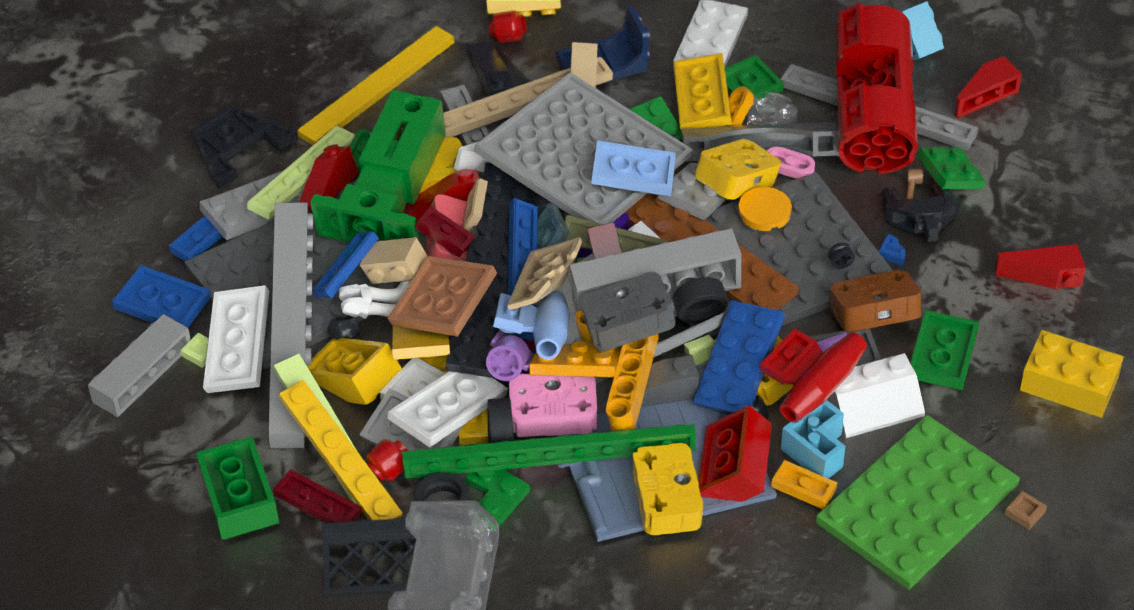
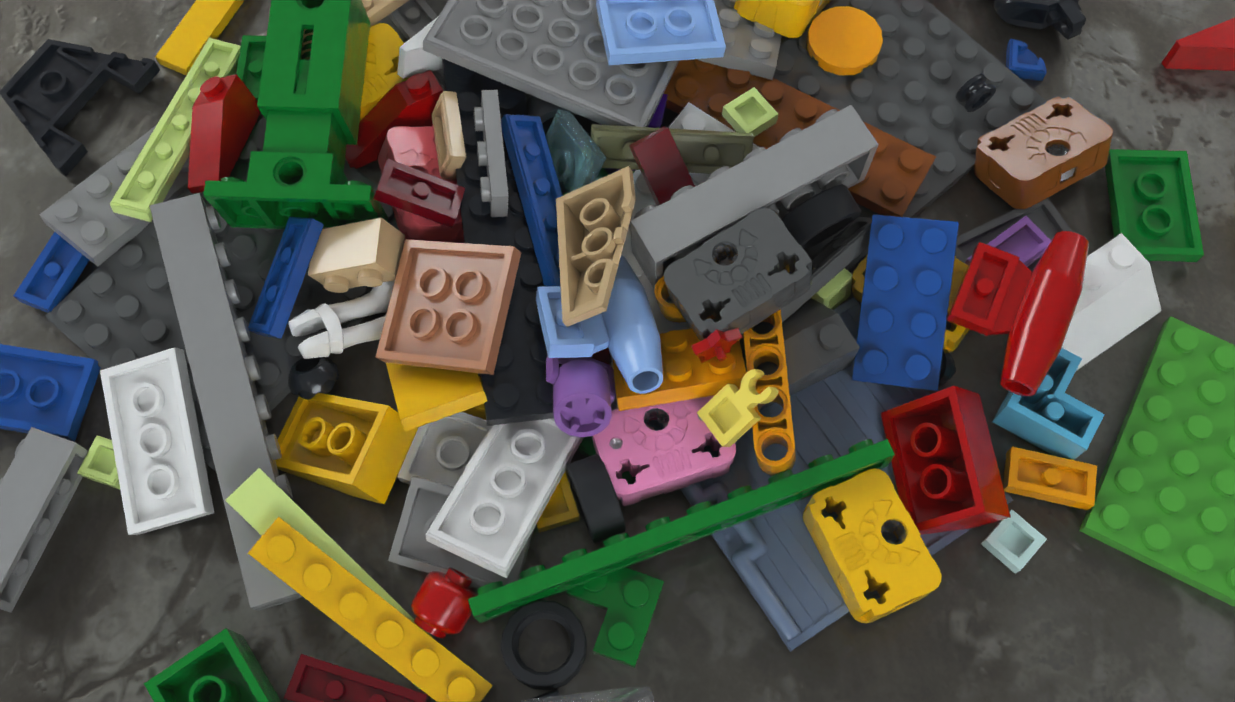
camera: 15 degrees left, 20 degrees up
none -> light grey plate [474,90,508,217]
none -> red piece [691,328,742,363]
none -> light yellow plate [697,369,779,447]
none -> yellowish green plate [722,87,779,137]
none -> light aqua plate [981,510,1047,574]

